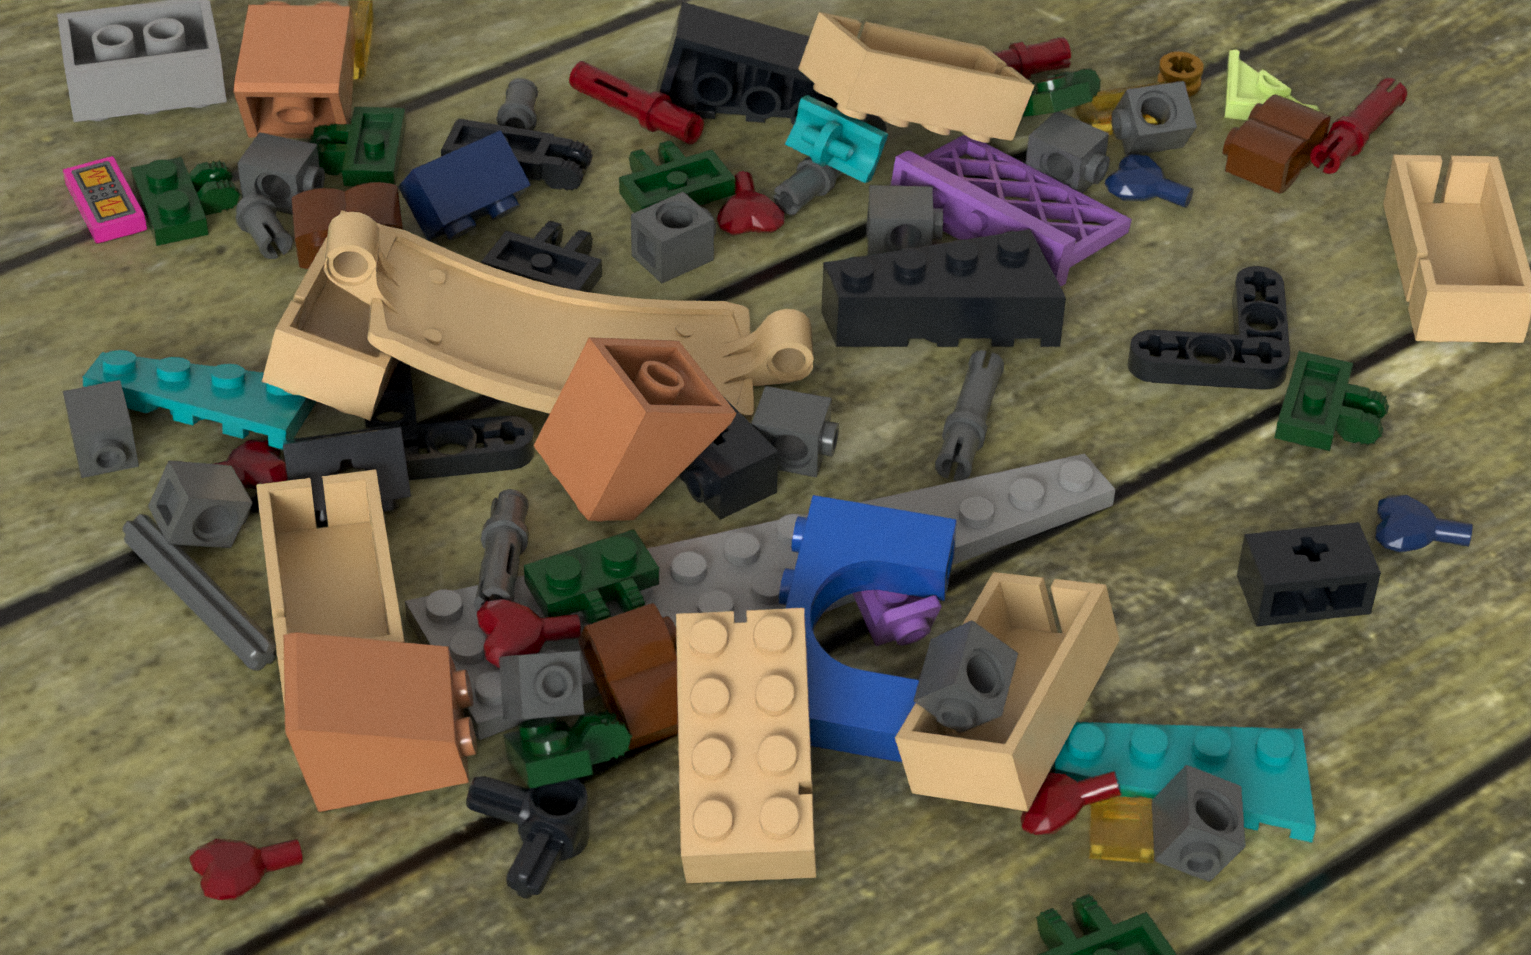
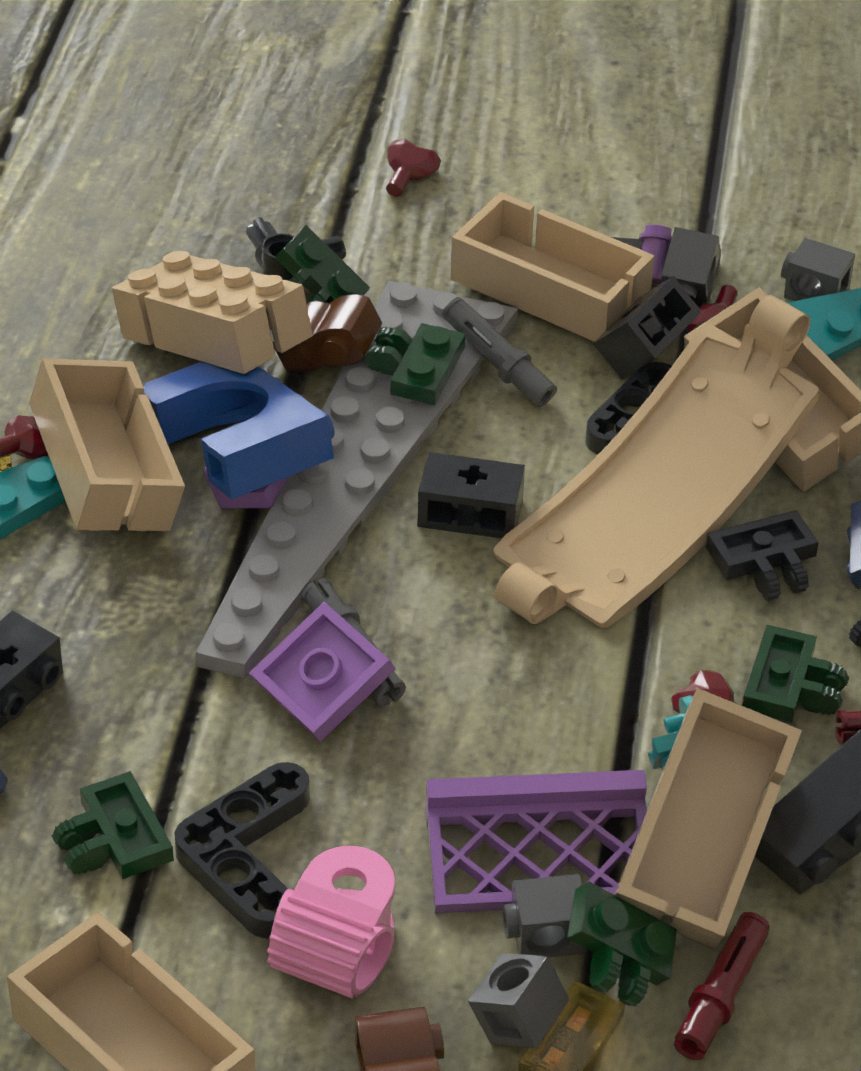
camera: 135 degrees right, 0 degrees up
nougat slope [283,632,477,812] -> none
dark red rock [476,598,581,668] -> none
dark grey brick [499,651,584,719] -> none
nougat slope [533,337,737,522] -> none
dark grey brick [631,192,716,284] -> none
dark grey brick [751,386,839,477] -> none
black wedge [821,229,1066,347] -> none
dark grey brick [867,185,943,255] -> none
dark grey brick [913,620,1018,733] -> none
dark blue rock [1105,154,1194,208] -> none
none -> medium lavender plate [249,602,396,742]
none -> bright pink piece [267,846,395,999]
none -> medium lavender pin [639,225,672,284]

